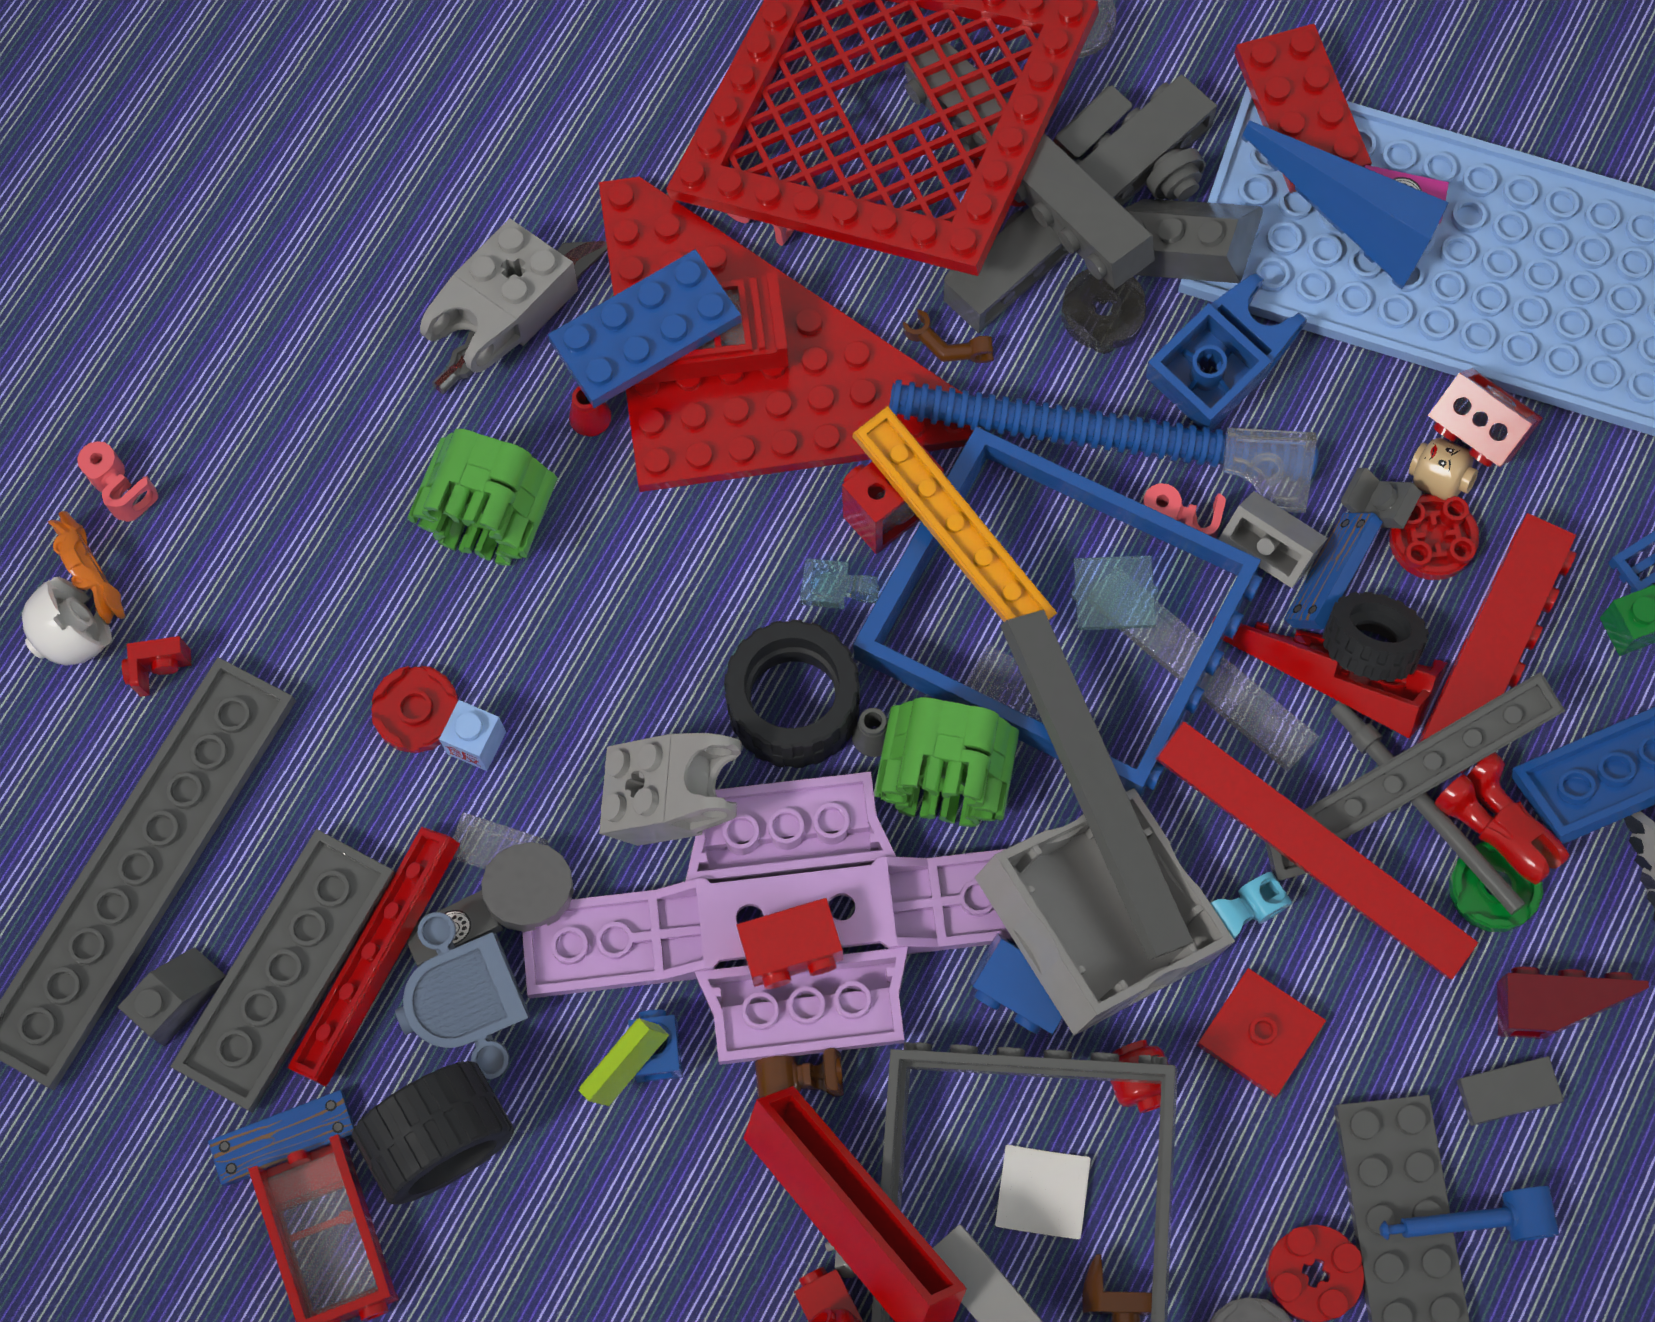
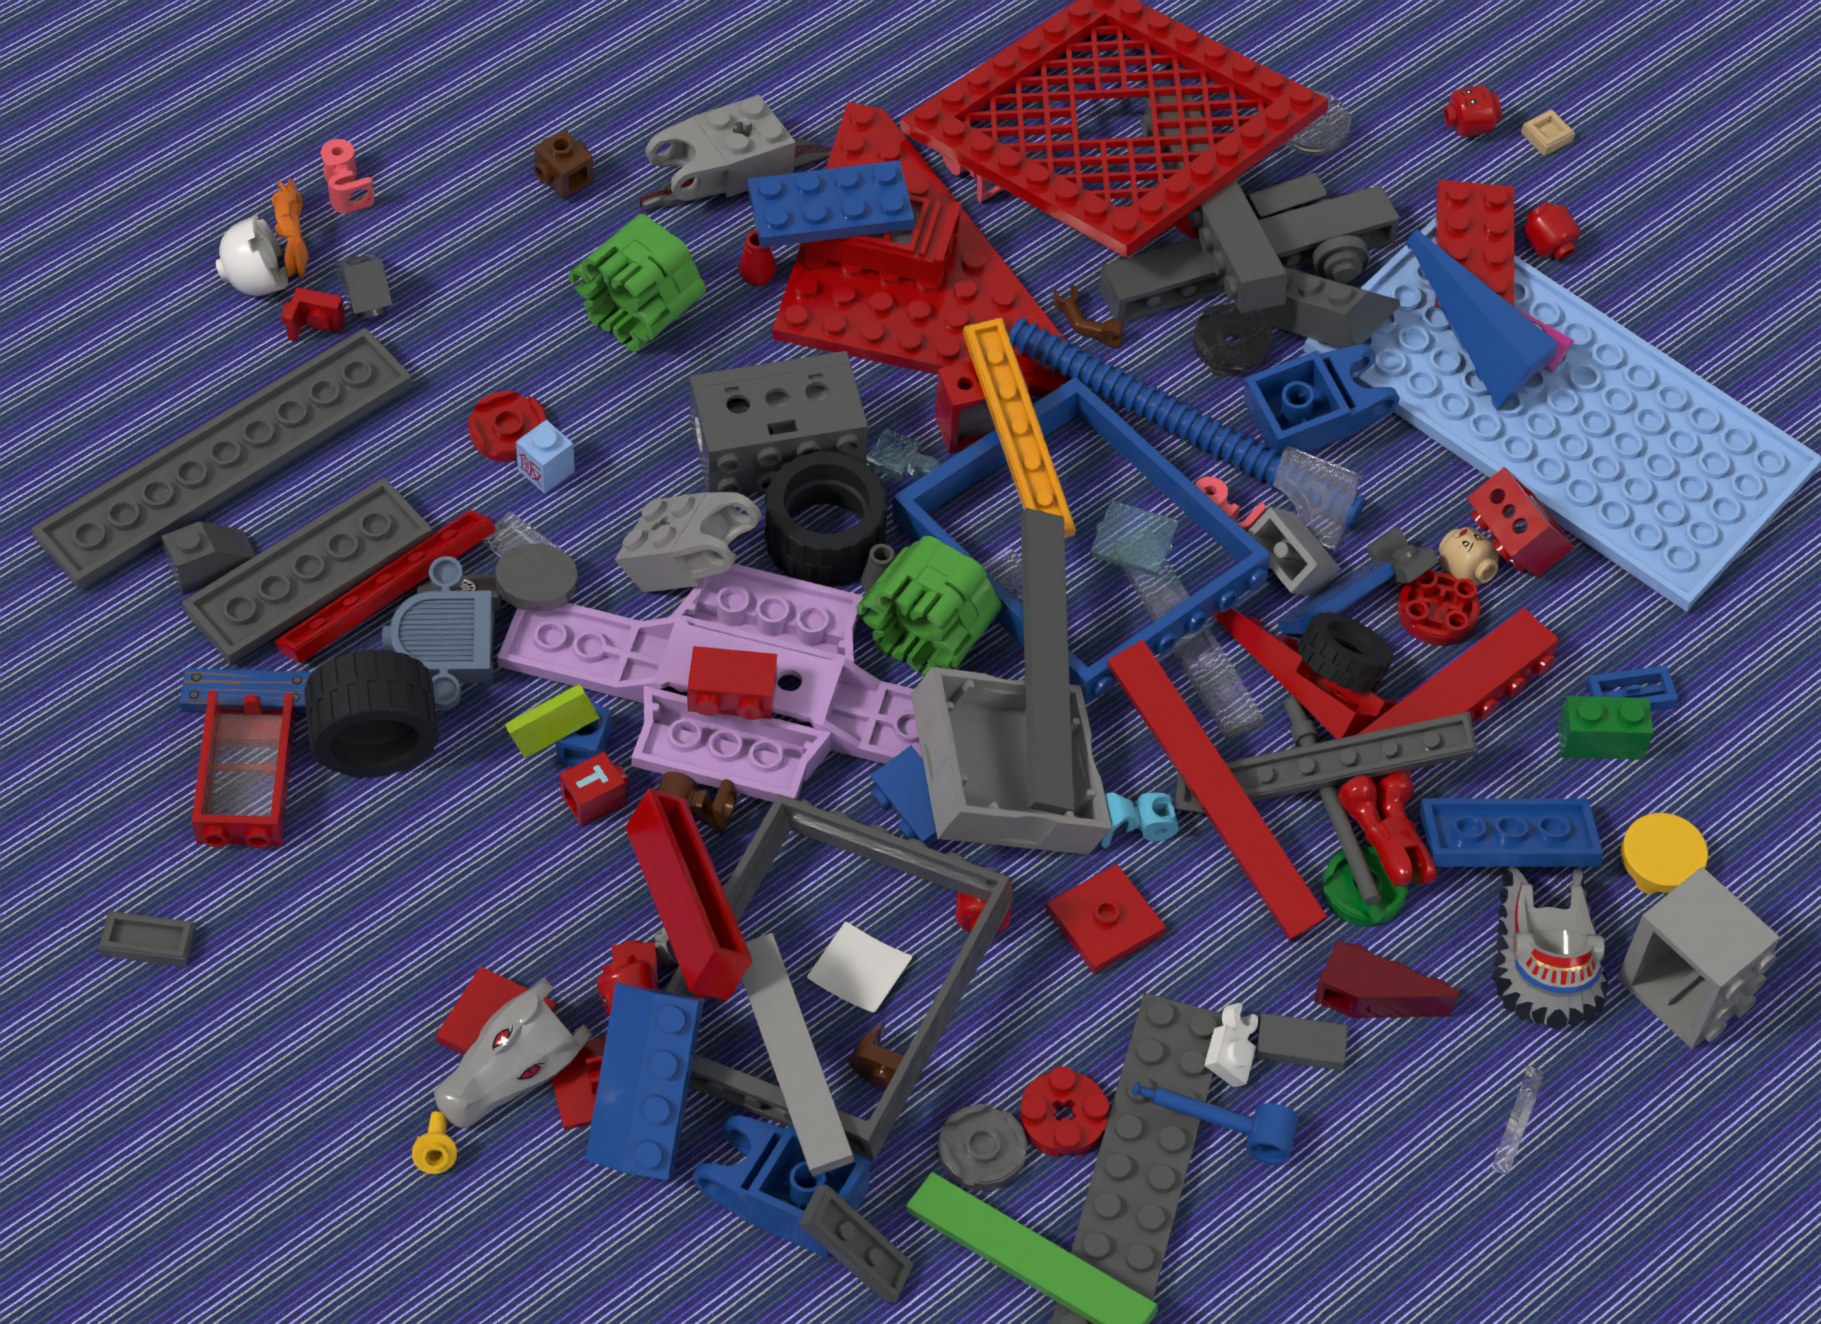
camera: 15 degrees right, 15 degrees down
none -> dark grey slope [335,253,393,318]
none -> reddish brown brick [534,130,594,200]
none -> red brick [559,752,629,827]
none -> dark grey piece [690,351,868,494]
none -> white plate [1204,1003,1258,1087]
none -> red head [1524,202,1581,261]

